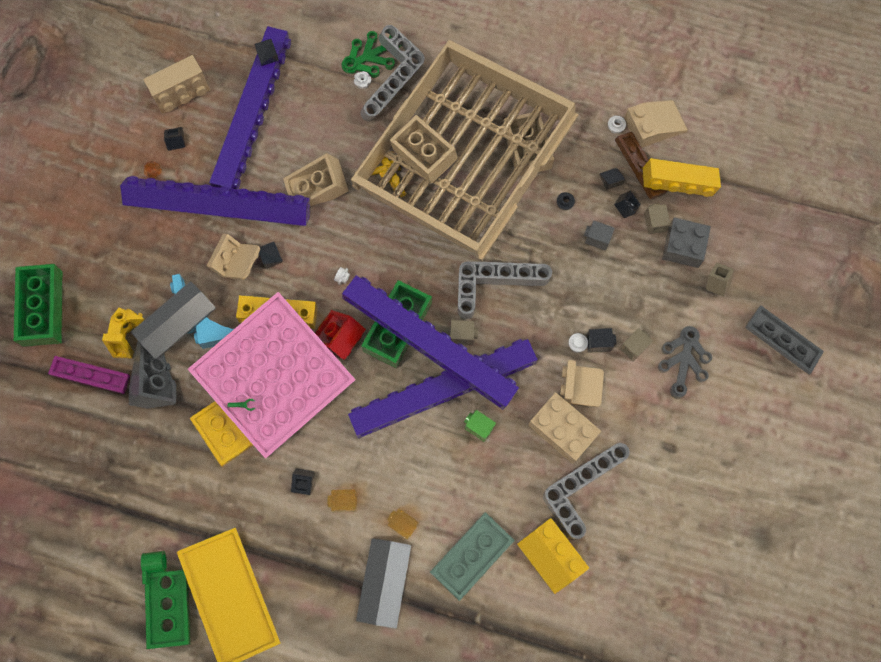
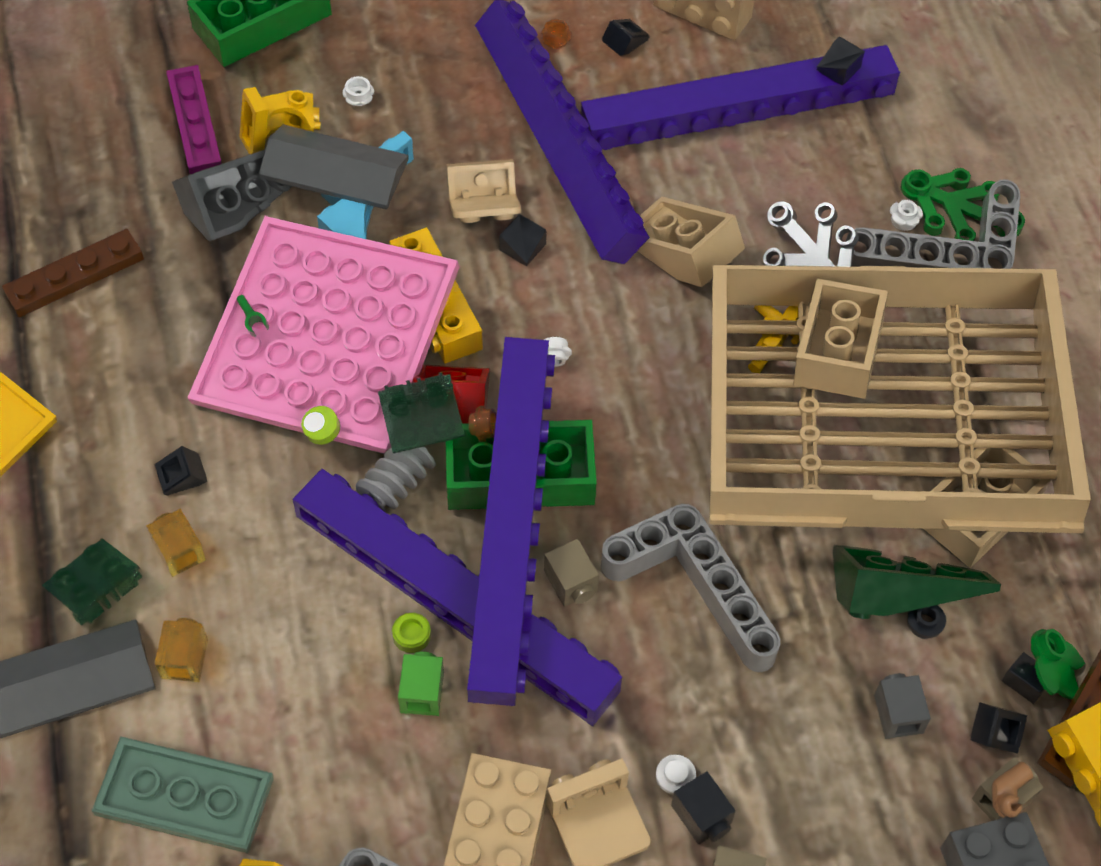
camera: 60 degrees right, 15 degrees down
yellow tile [190,401,254,467] -> none
none -> reddish brown plate [2,229,144,318]
none -> clear green hinge [42,538,142,626]
none -> lime tile [301,406,340,445]
none -> white plate [343,76,374,106]
none -> light grey piece [356,436,436,512]
none -> clear green hinge [378,372,465,454]
none -> lime tile [392,613,431,653]
none -> clear orange plate [469,406,496,442]
none -> plant [763,201,858,267]
none -> dark green wedge [833,545,1001,619]
none -> medium nougat arm [992,762,1034,818]
none -> green plate [1031,629,1085,700]

